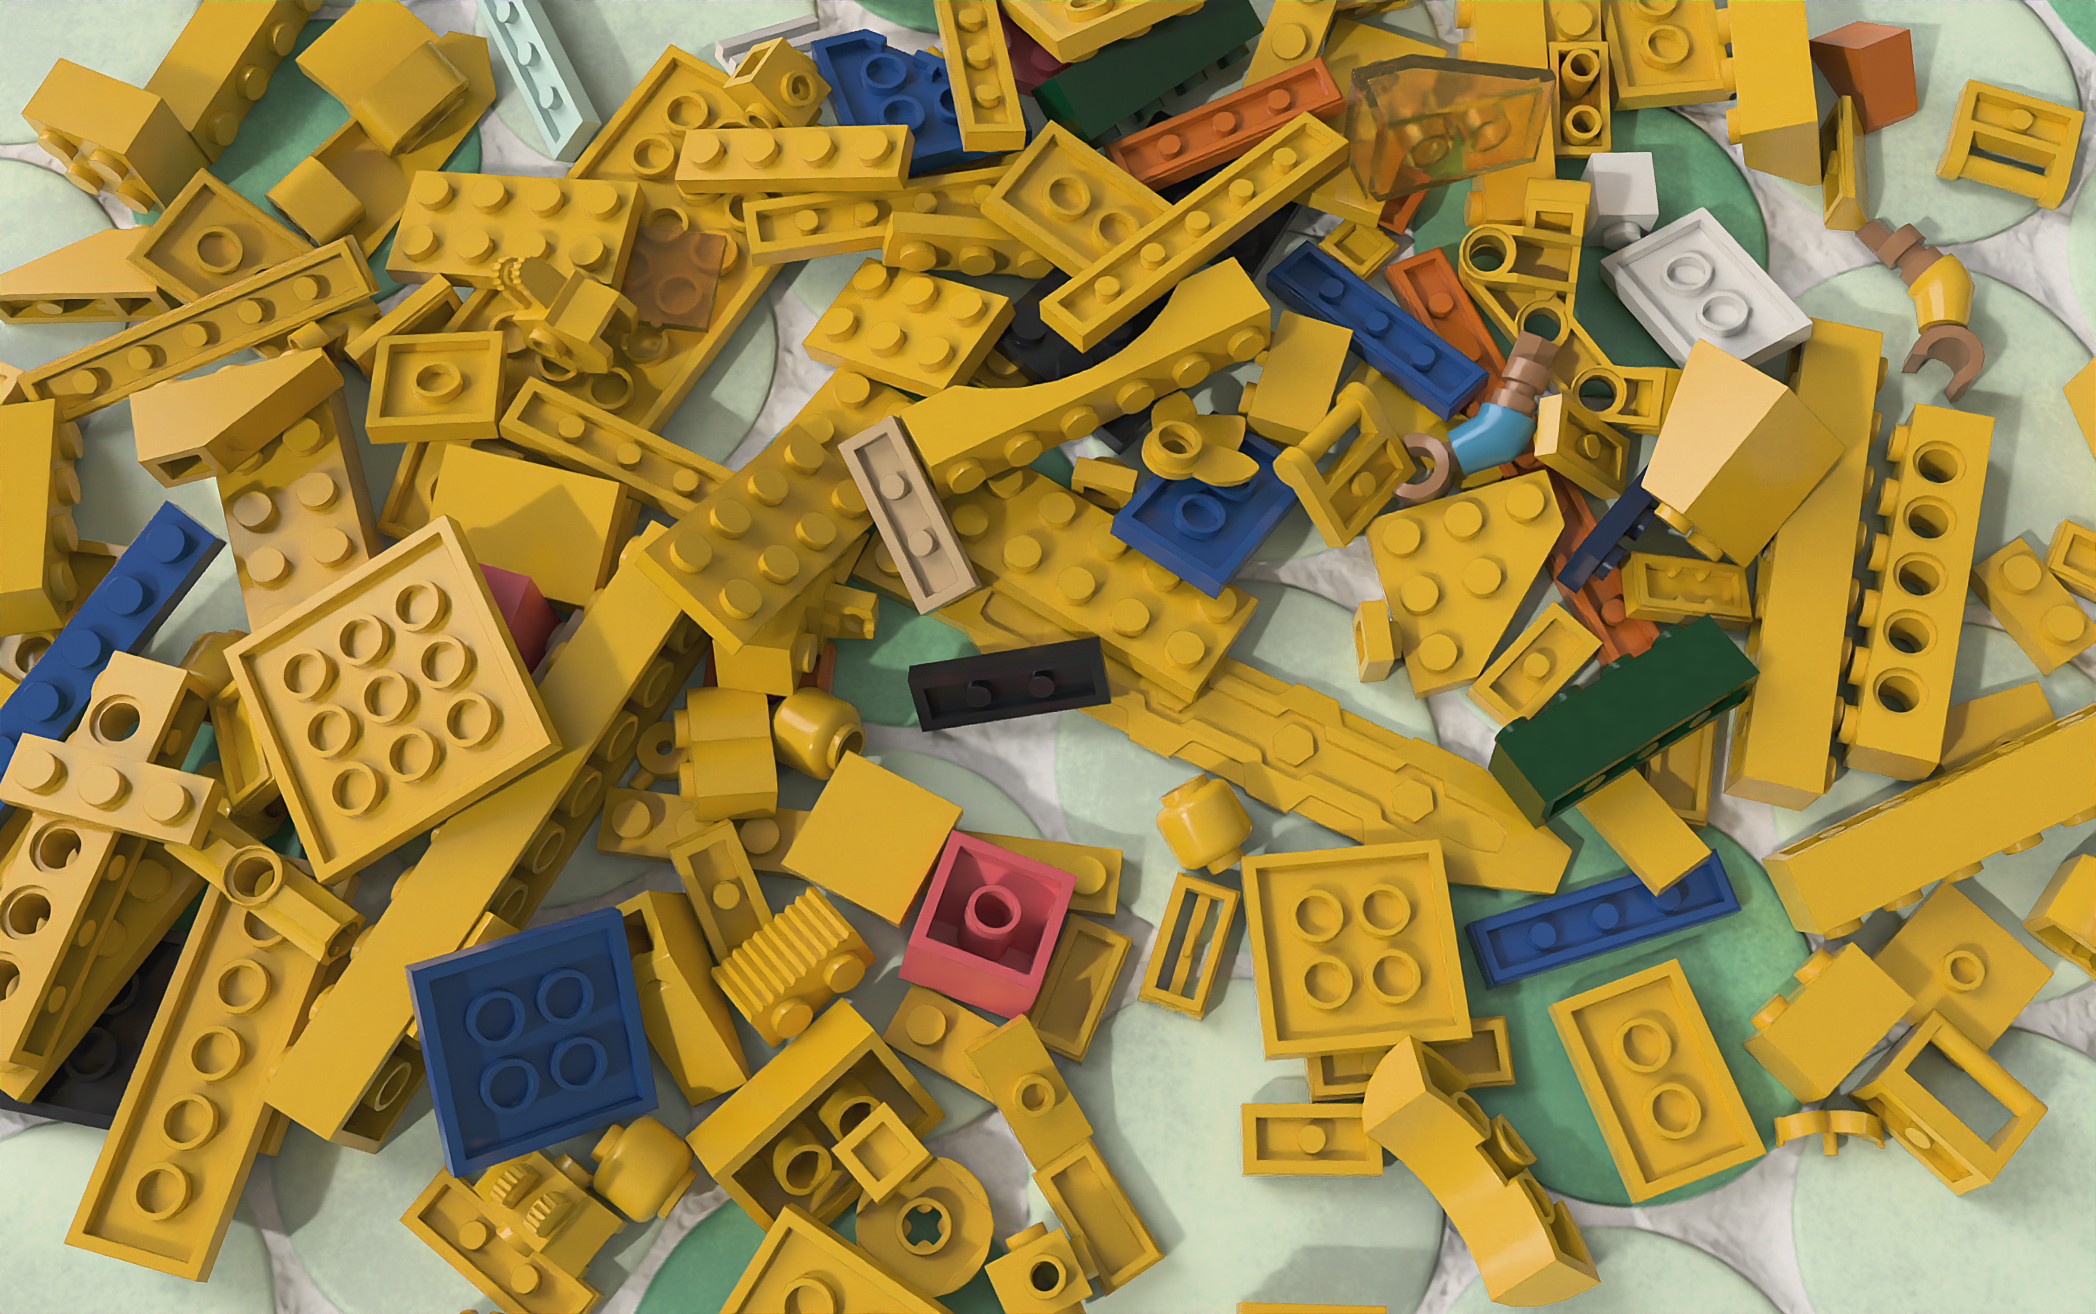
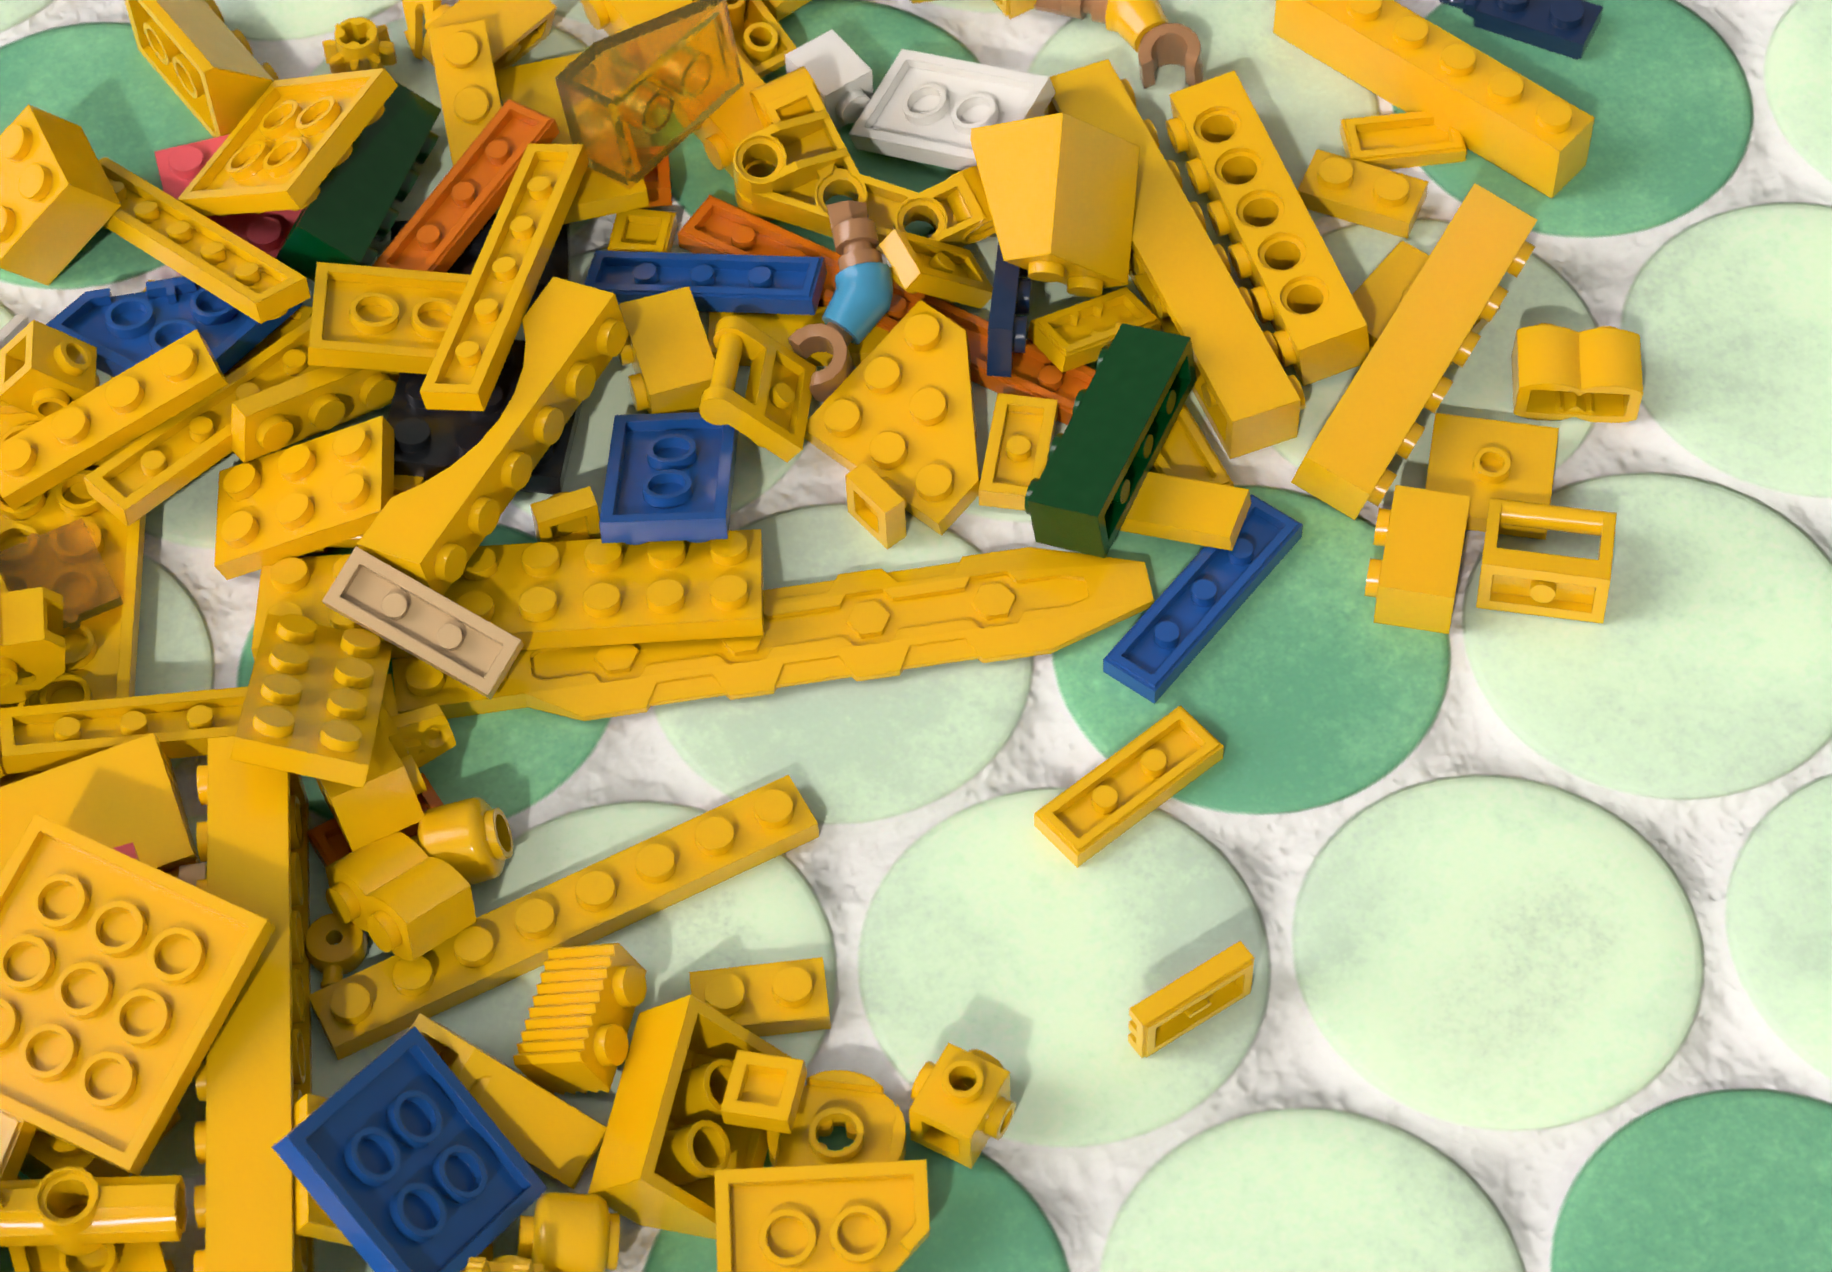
camera: 35 degrees left, 15 degrees down
yellow plate [666,818,774,966] -> none
yellow tile [781,750,964,929] -> none
coral slope [898,830,1078,1020] -> none
black plate [908,636,1111,732] -> none
yellow plate [964,1013,1094,1171] -> none
yellow tile [1027,913,1133,1066] -> none
yellow tile [1031,1137,1165,1297] -> none
yellow tile [1137,872,1241,1021] -> none
yellow plate [1141,391,1259,487] -> none
yellow head [1156,773,1253,875] -> none
yellow plate [1239,839,1473,1061] -> none
yellow plate [1240,1103,1383,1177] -> none
yellow brick [1362,1035,1601,1307] -> none
yellow plate [1547,958,1767,1204] -> none
yellow piece [1774,1110,1885,1156] -> none

